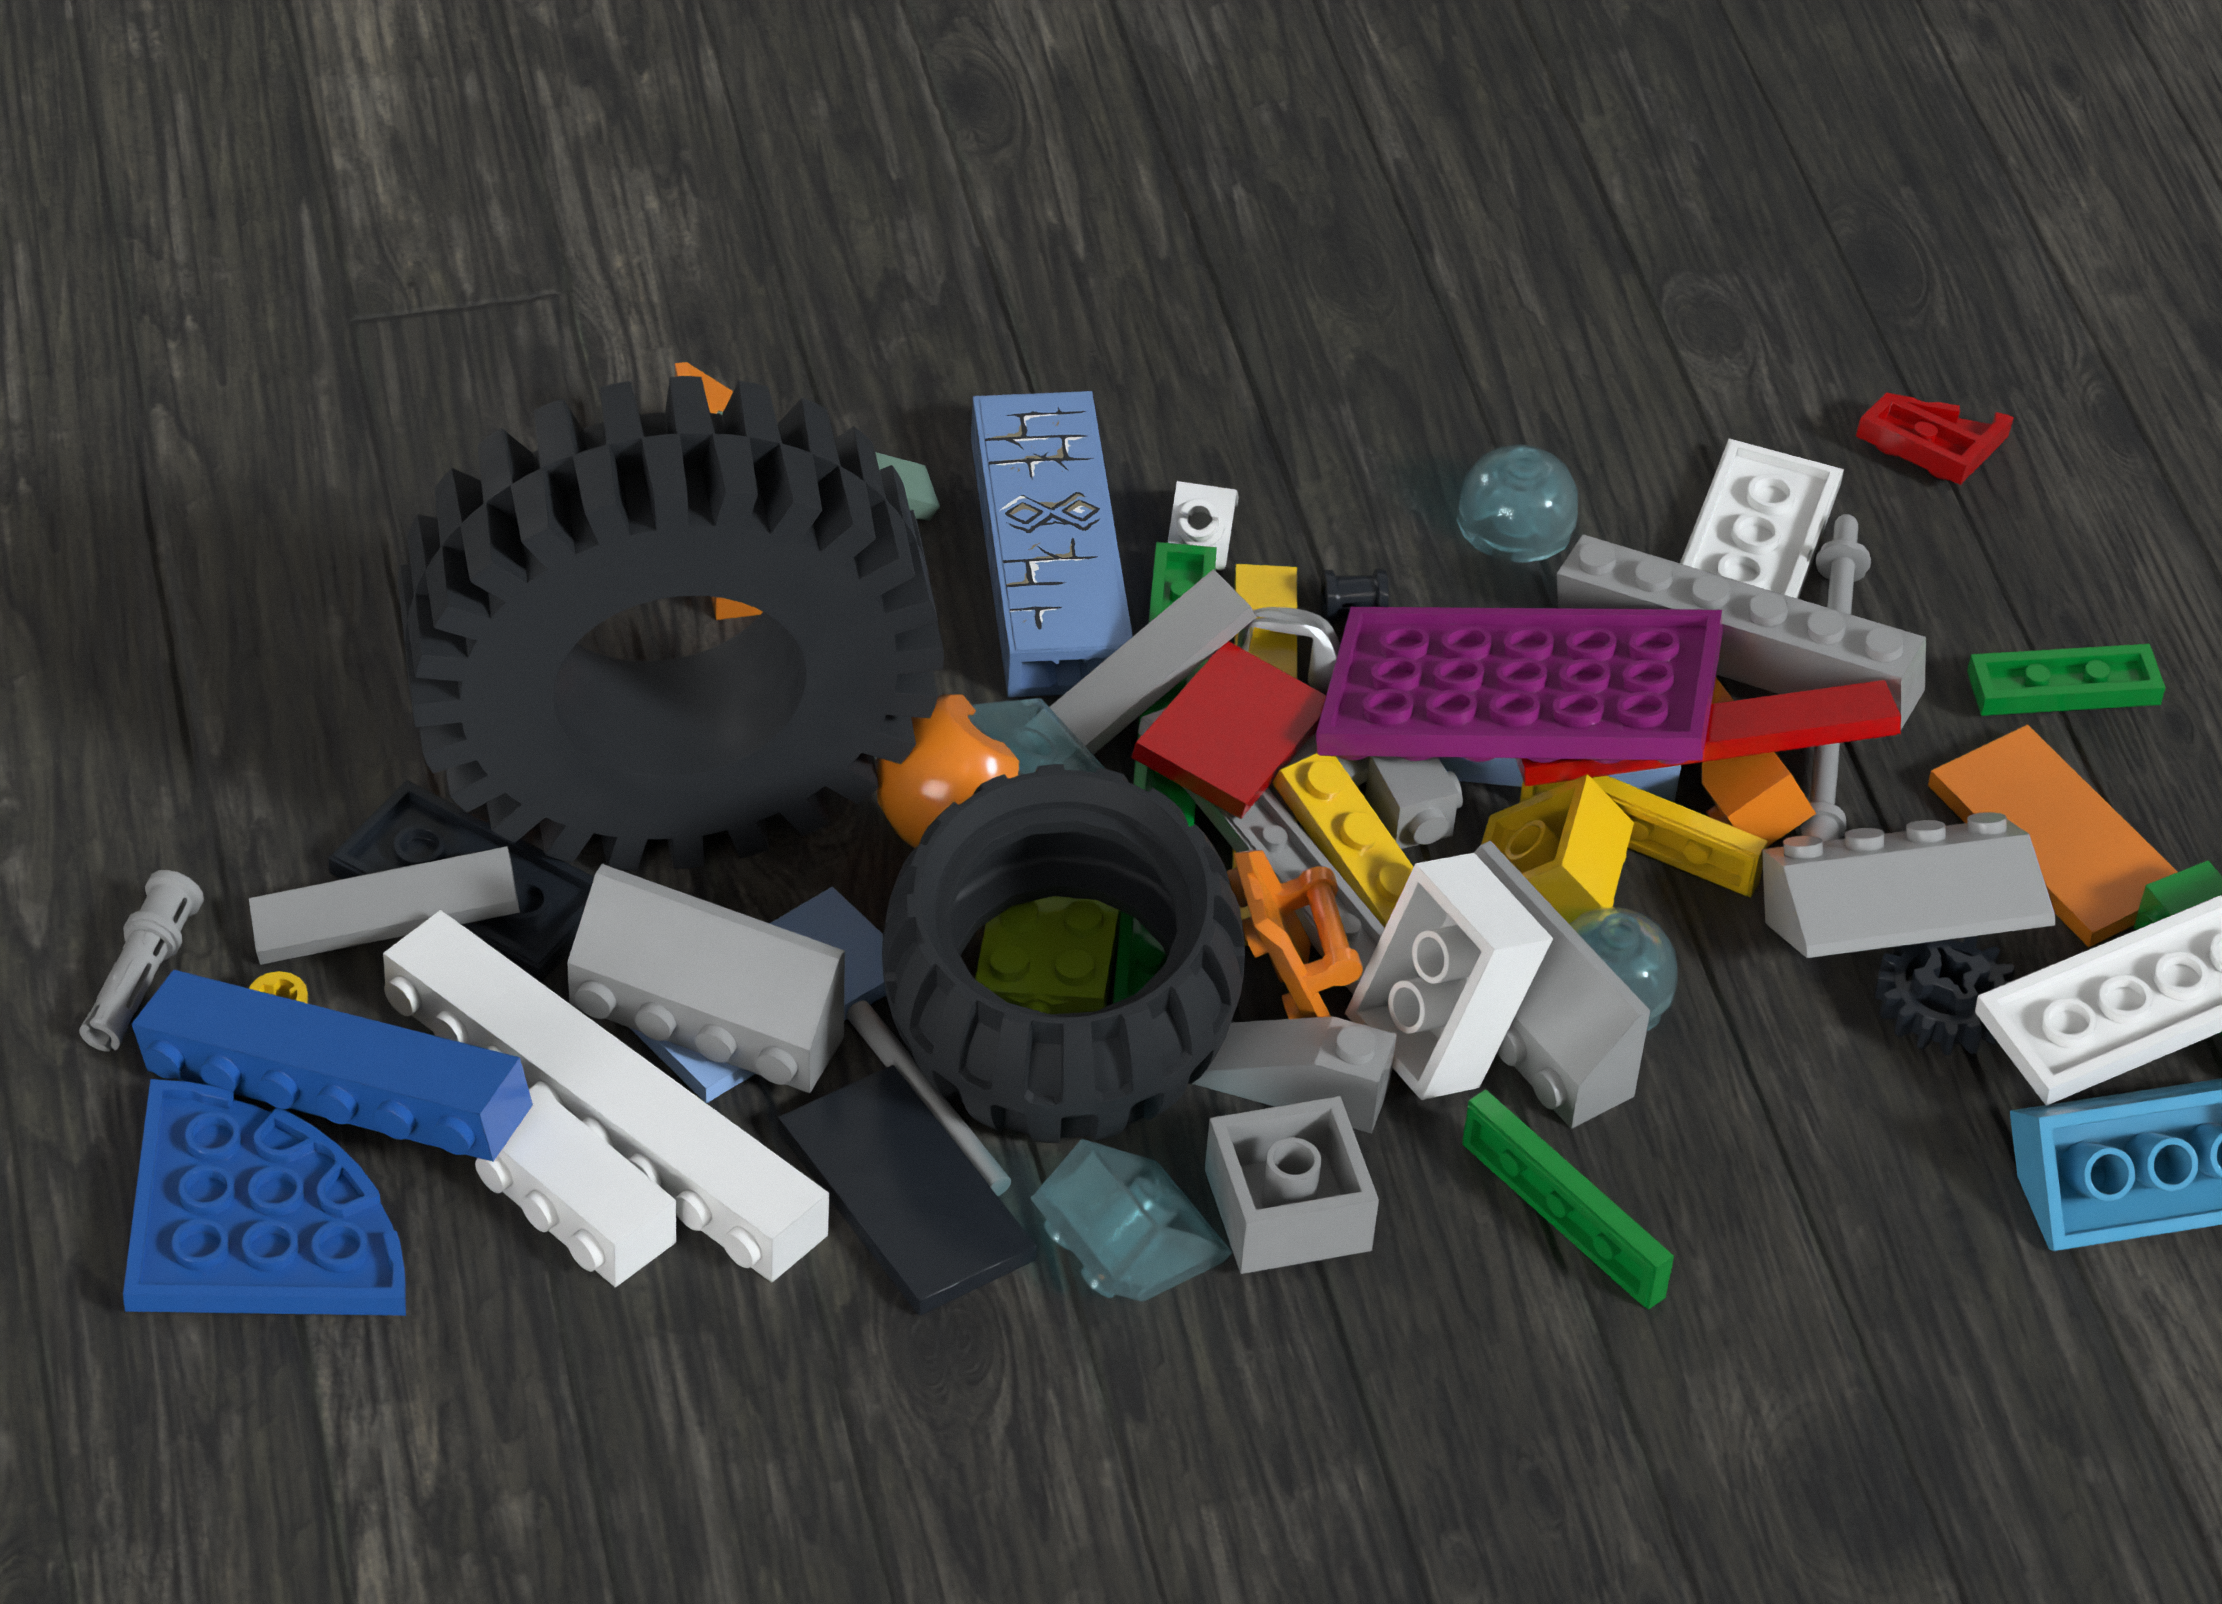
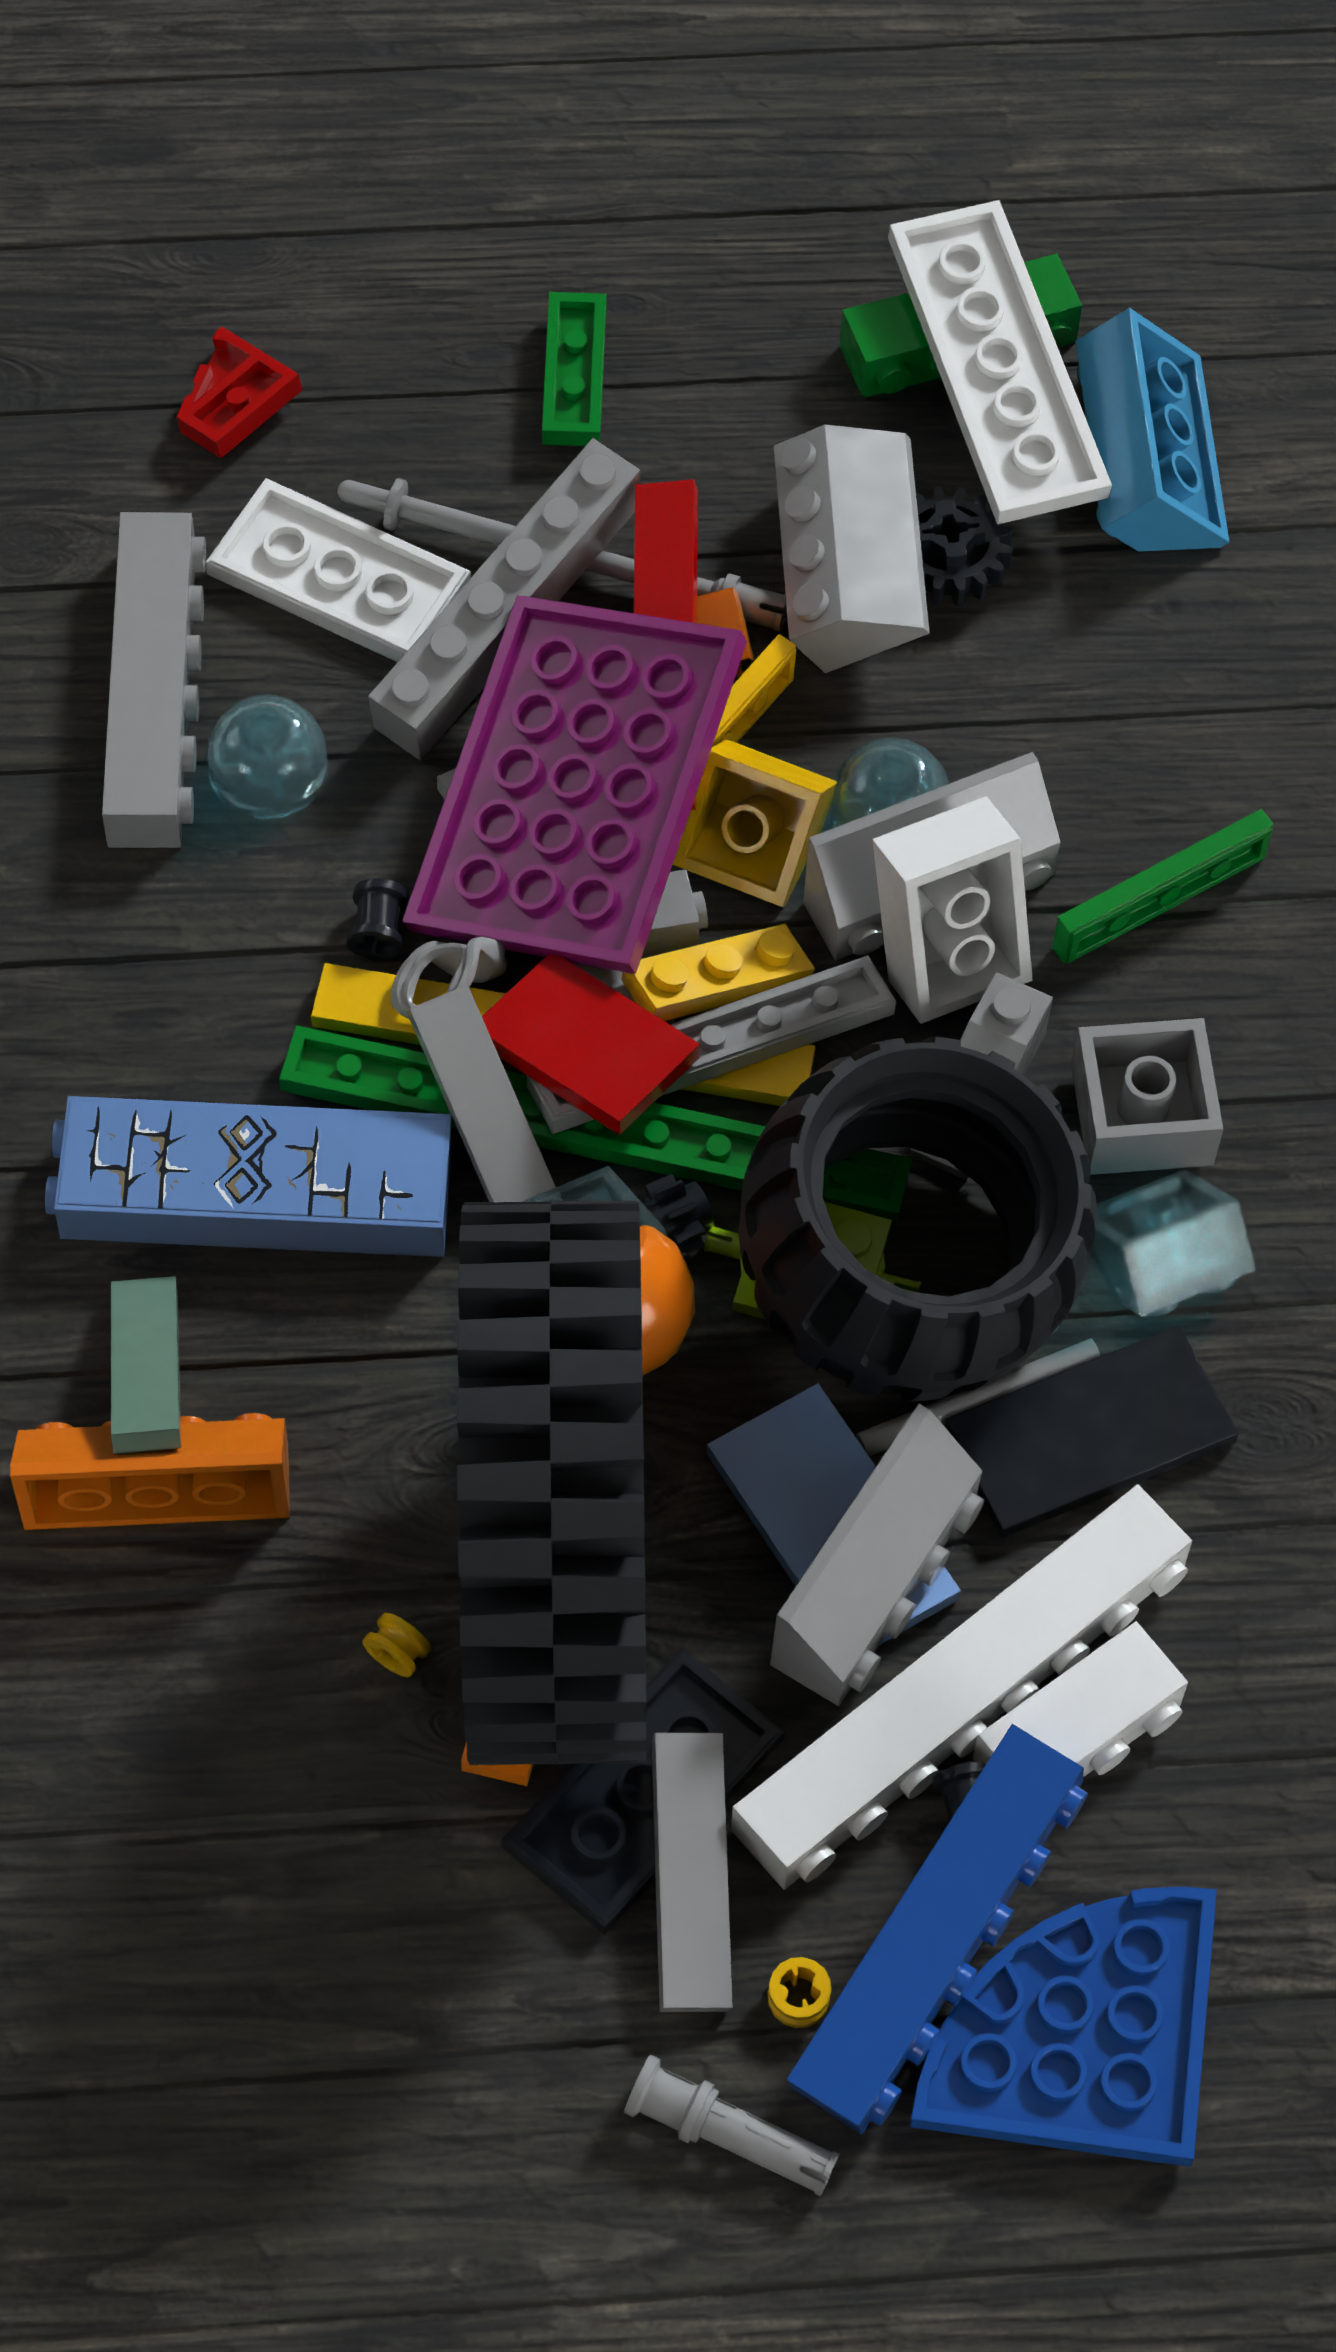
camera: 80 degrees left, 15 degrees up
white bracket [1168,481,1239,571] -> none
orange shield [1227,850,1363,1019] -> none
orange tile [1928,725,2178,947] -> none
none -> light grey brick [102,512,206,848]

